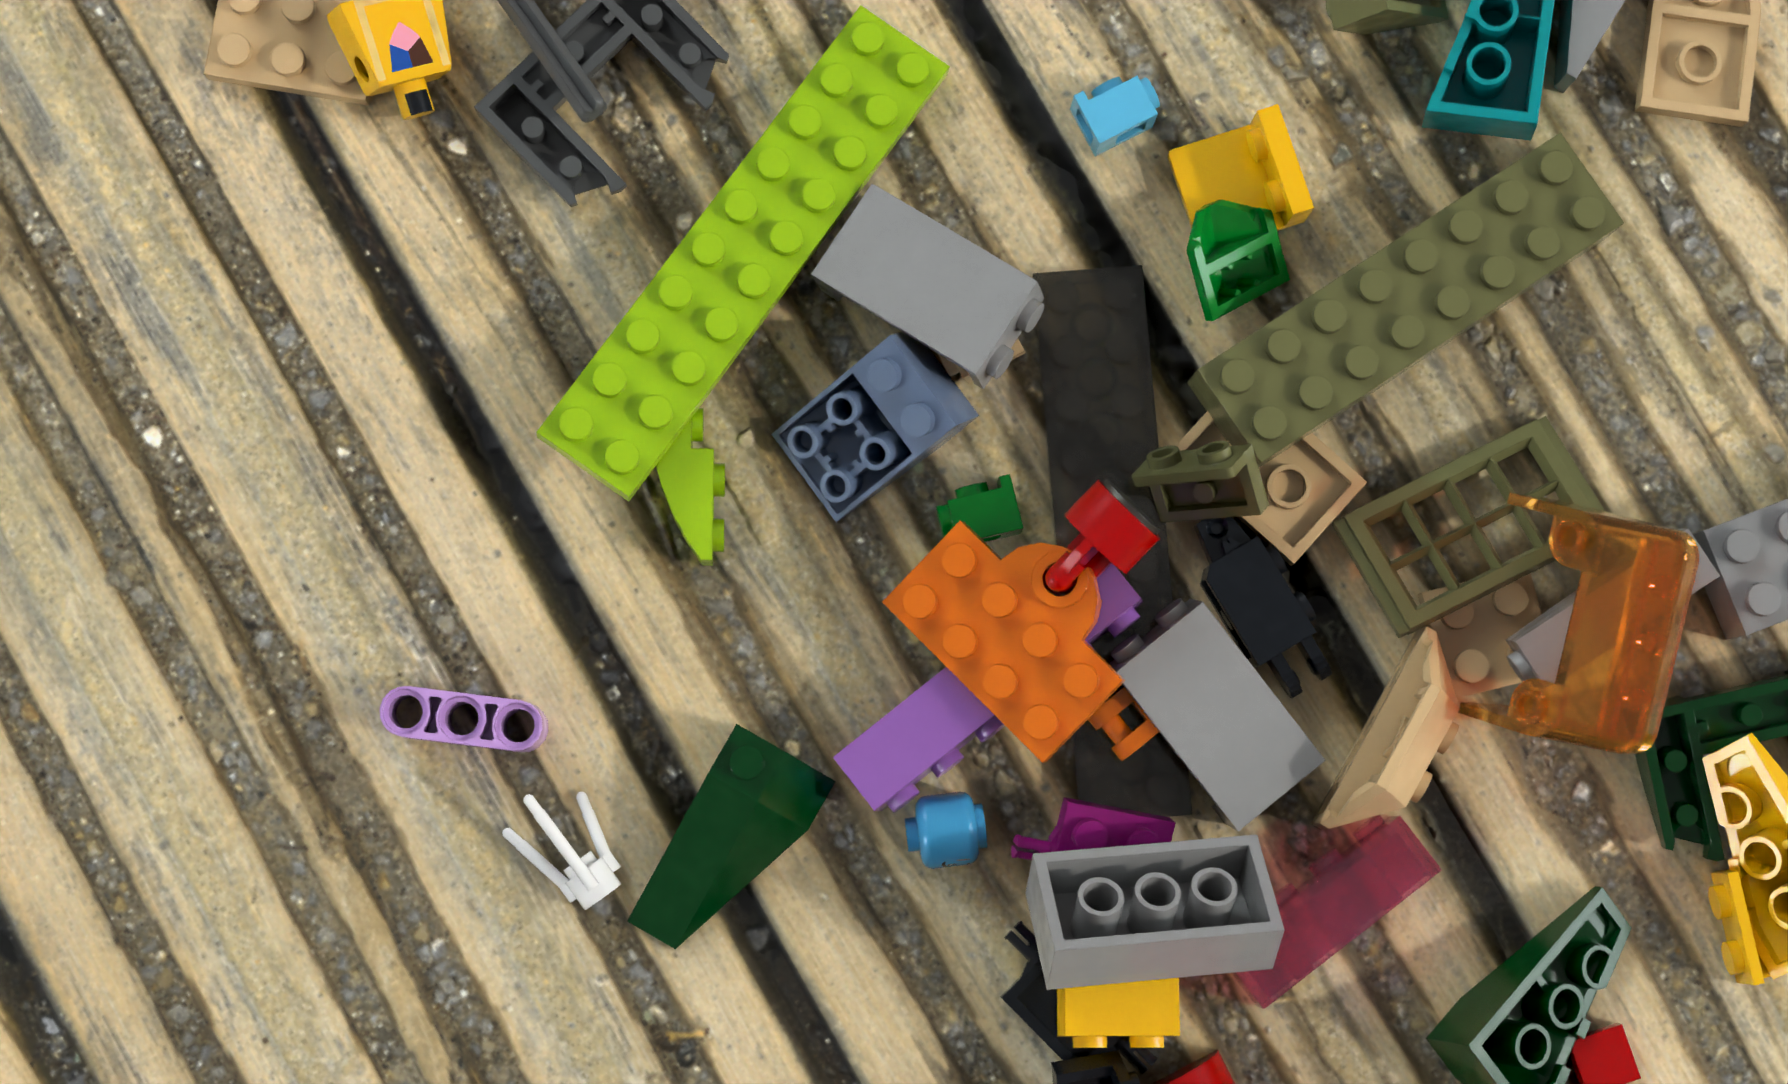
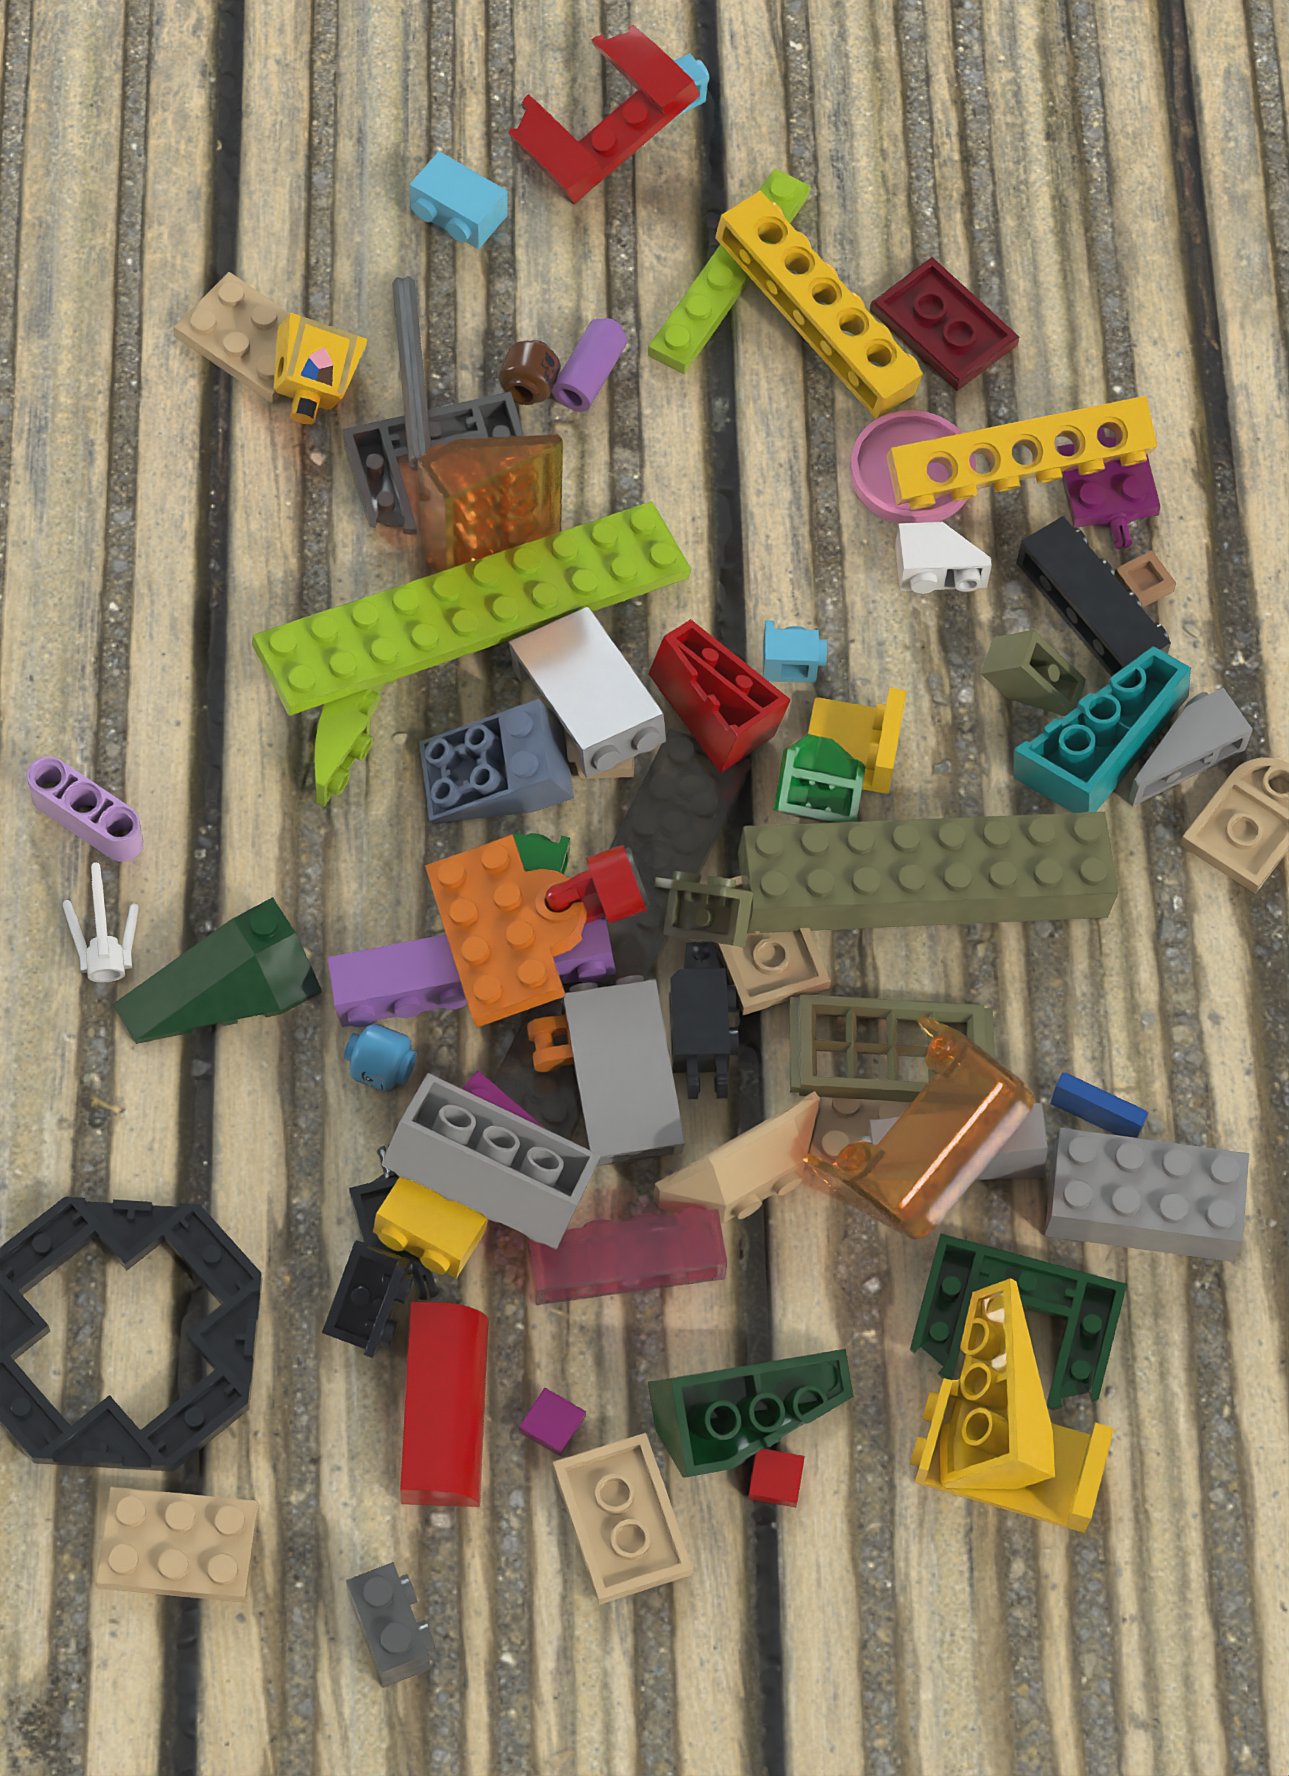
camera: 30 degrees right, 20 degrees down
none -> clear orange slope [417,434,563,574]
none -> red wedge [648,619,791,773]
none -> blue tile [1050,1072,1148,1138]

